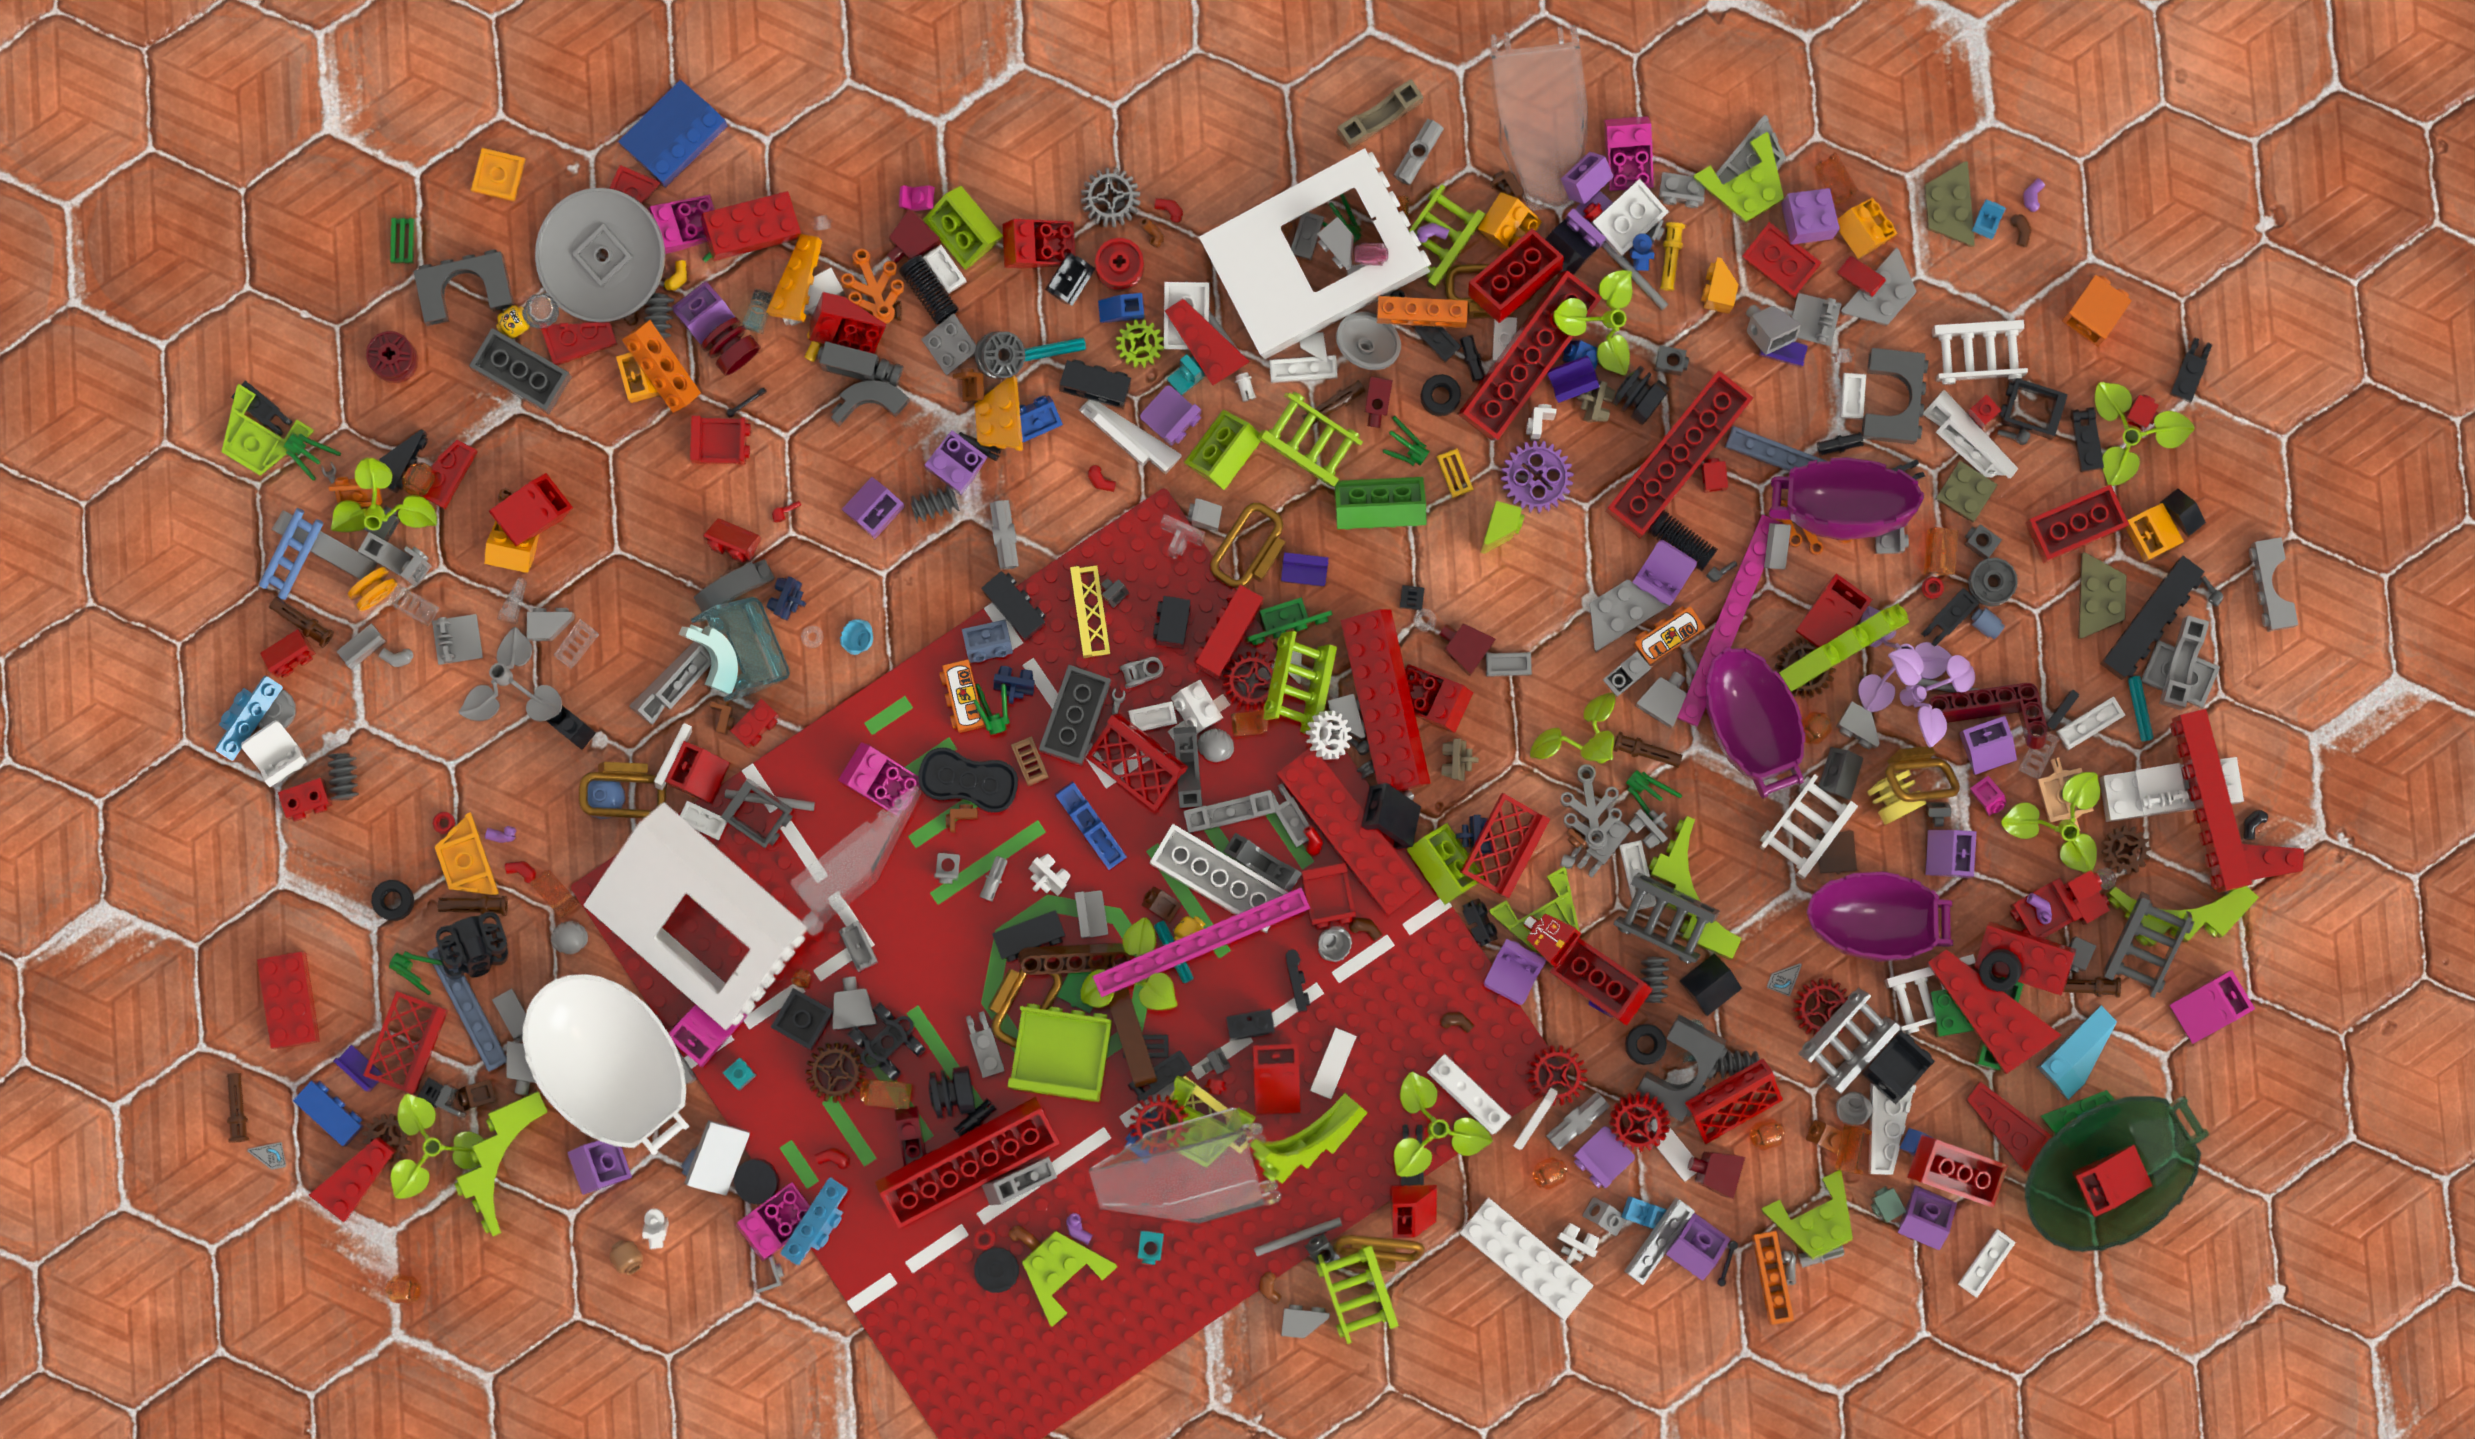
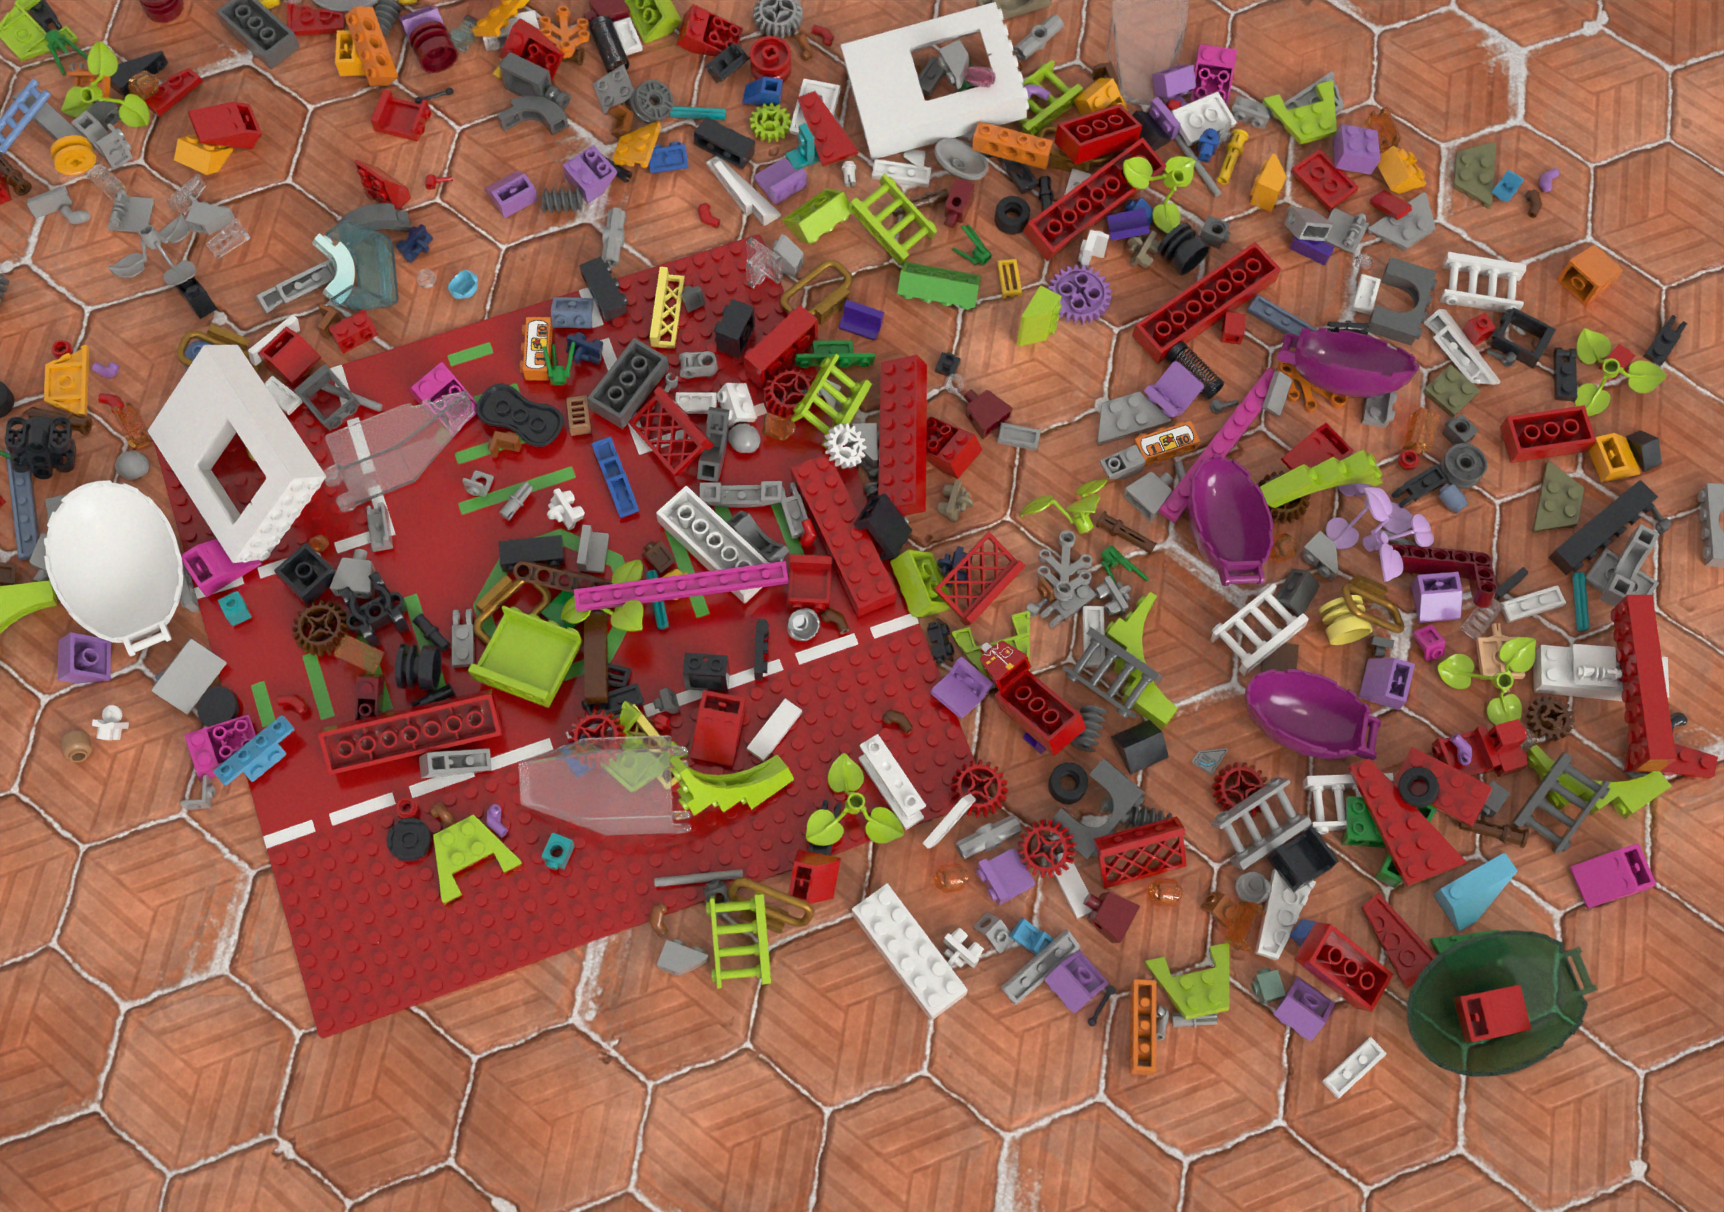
camera: 15 degrees right, 15 degrees down
none -> black pin [413,613,451,653]

